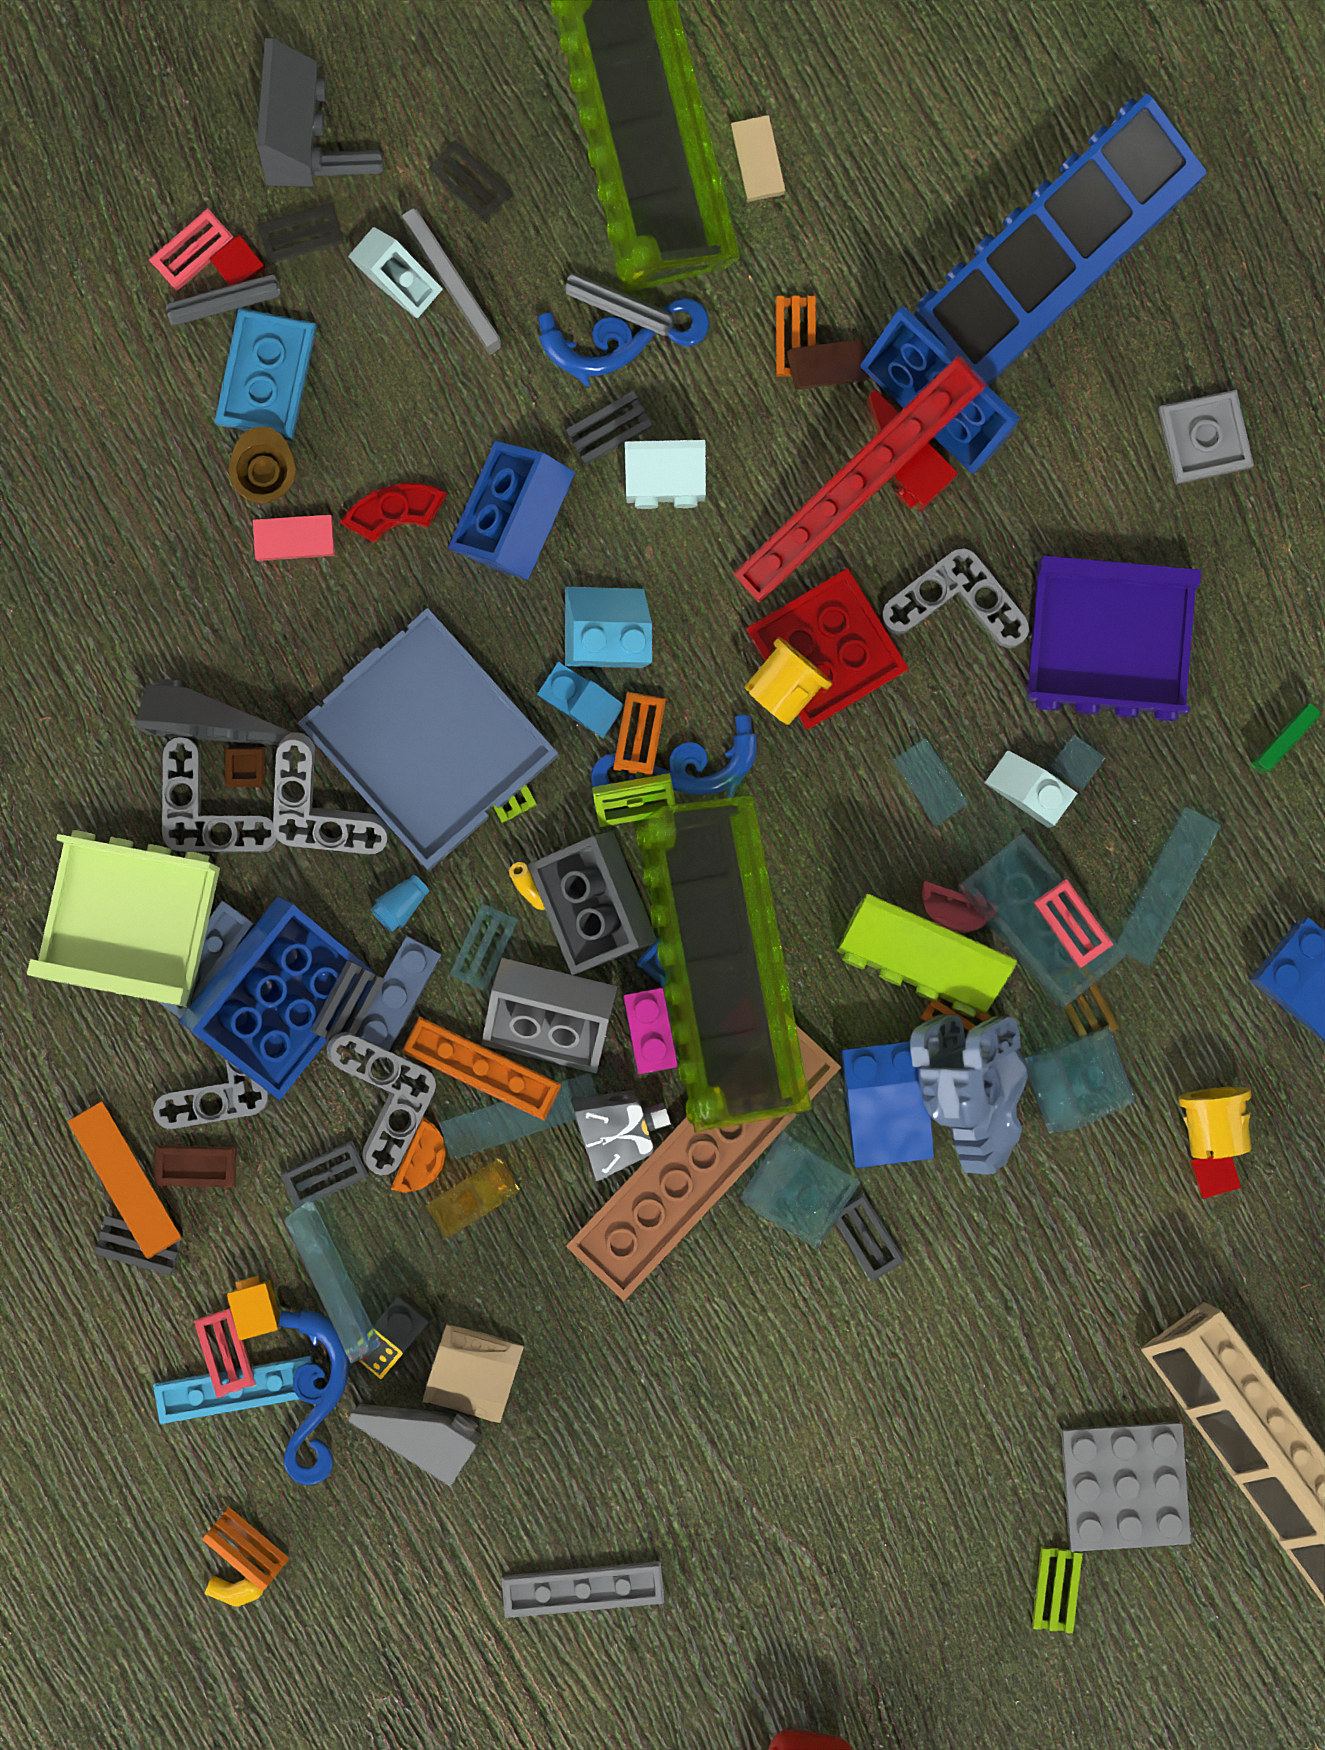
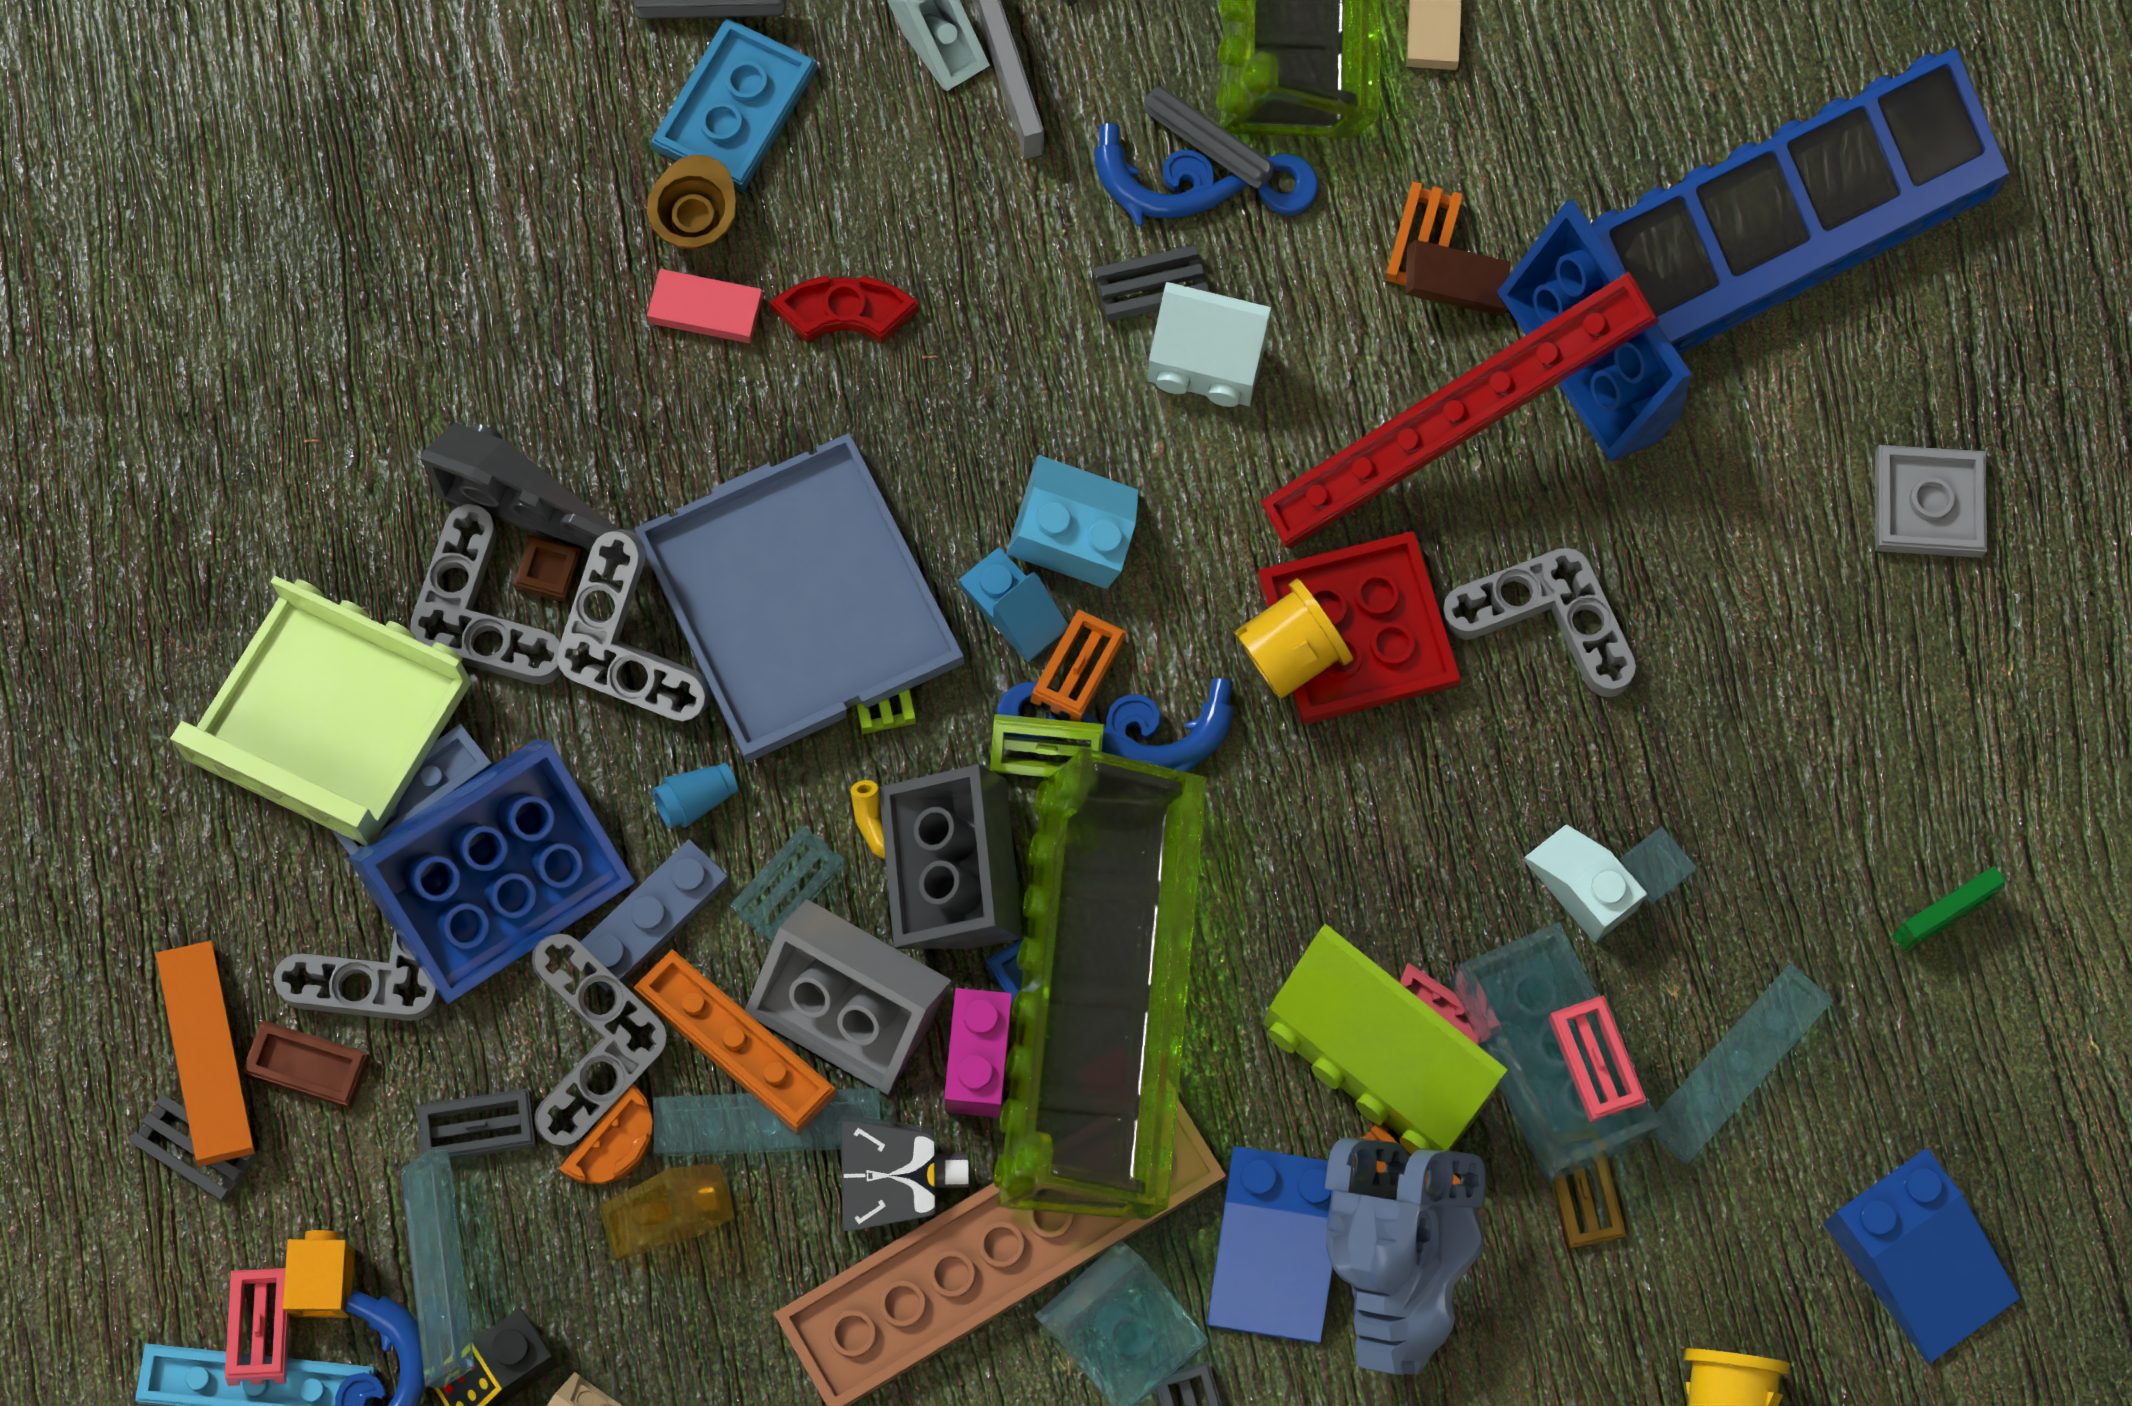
camera: 15 degrees right, 15 degrees down
dark grey tile [310,960,385,1050] -> none
blue slope [448,441,575,580] -> none
red slope [867,389,958,512] -> none
clear light blue tile [892,738,969,826] -> none
clear light blue slope [1024,1027,1135,1133] -> none
dark purple panel [1026,556,1201,721] -> none

